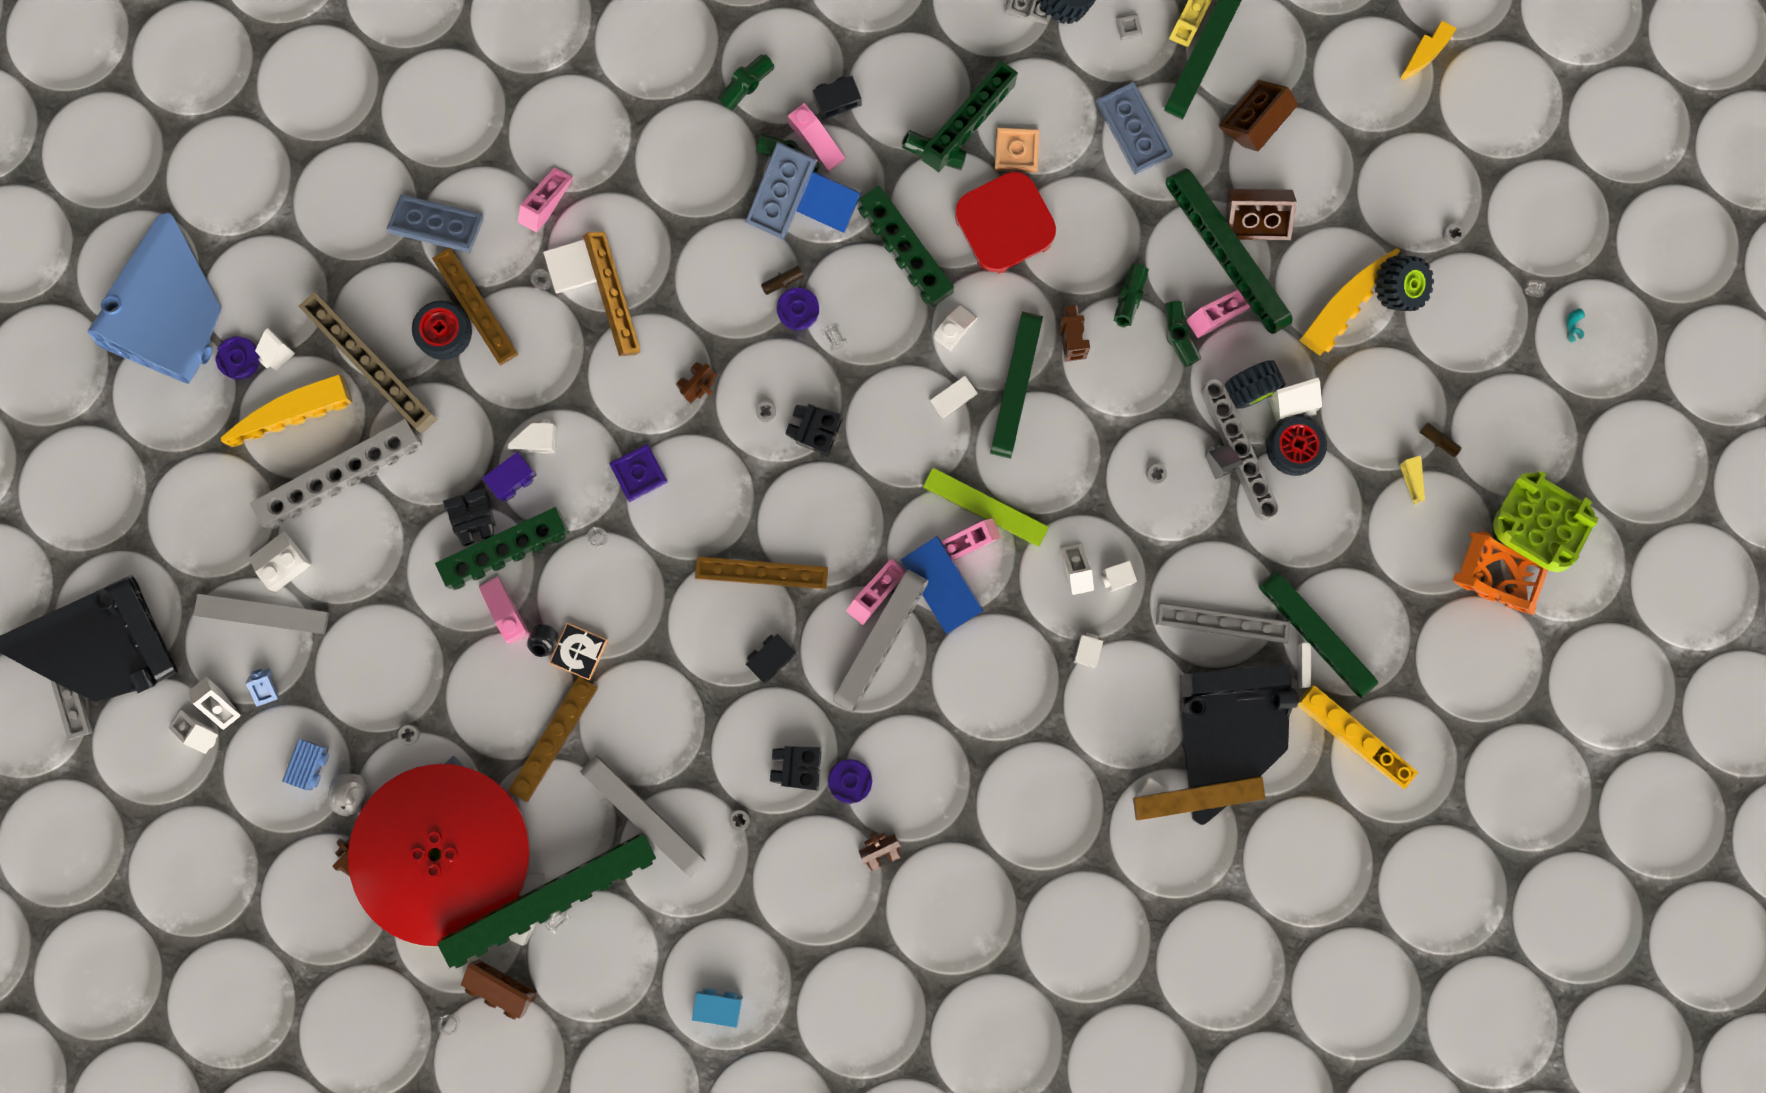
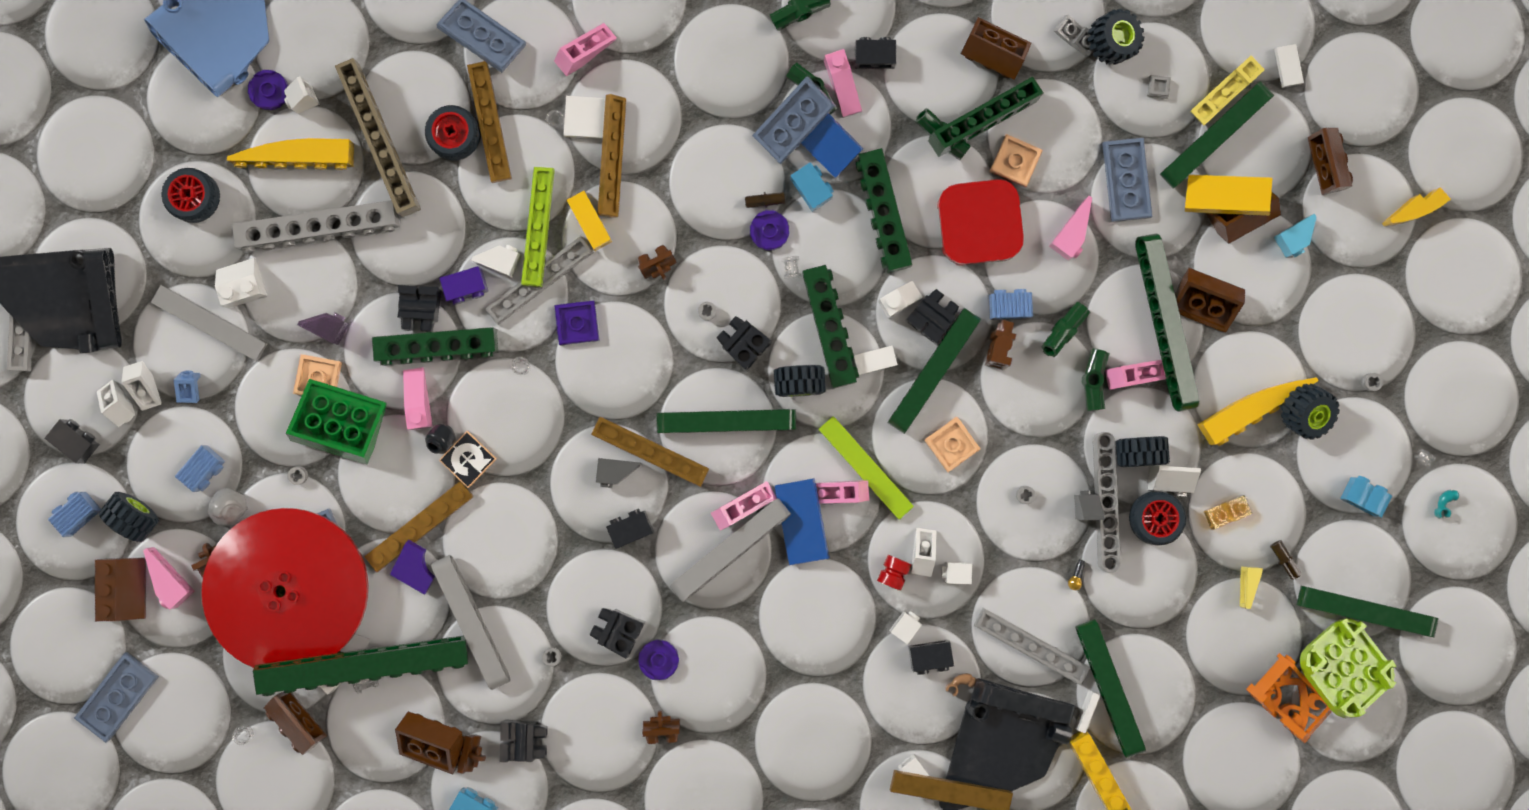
camera: 20 degrees right, 5 degrees up
none -> black brick [44,419,100,464]
none -> medium blue brick [48,492,101,537]
none -> sand blue tile [74,652,159,743]
none -> reddish brown slope [95,558,146,622]
none -> black wheel [99,492,159,542]
none -> bright pink slope [143,547,195,610]
none -> wheel [161,168,220,223]
none -> green slope [286,379,387,465]
none -> light nougat tile [293,354,342,395]
none -> clear purple slope [297,312,349,345]
none -> dark purple tile [390,540,435,595]
none -> reddish brown slope [395,711,464,775]
none -> reddish brown hips [456,734,486,774]
none -> light grey tile [485,236,594,325]
none -> black hips [500,719,548,762]
none -> lime tile [521,167,555,287]
none -> yellow slope [567,191,612,251]
none -> dark grey slope [596,458,640,488]
none -> dark green beam [656,409,796,433]
none -> black wheel [774,365,826,397]
none -> dark azure brick [790,162,834,212]
none -> dark green brick [802,265,859,389]
none -> red wheel [877,555,912,591]
none -> black hips [905,289,959,344]
none -> black brick [908,640,954,675]
none -> light nougat tile [924,416,981,473]
none -> medium nougat arm [945,673,976,696]
none -> reddish brown slope [960,17,1032,80]
none -> medium blue brick [989,289,1033,320]
none -> bright pink slope [1049,196,1092,260]
none -> piece [1068,559,1085,590]
none -> yellow tile [1185,175,1273,216]
none -> clear yellow slope [1204,495,1253,530]
none -> medium azure slope [1274,214,1317,258]
none -> dark green beam [1296,586,1439,638]
none -> reddish brown slope [1307,128,1353,195]
none -> dark azure brick [1340,476,1392,518]

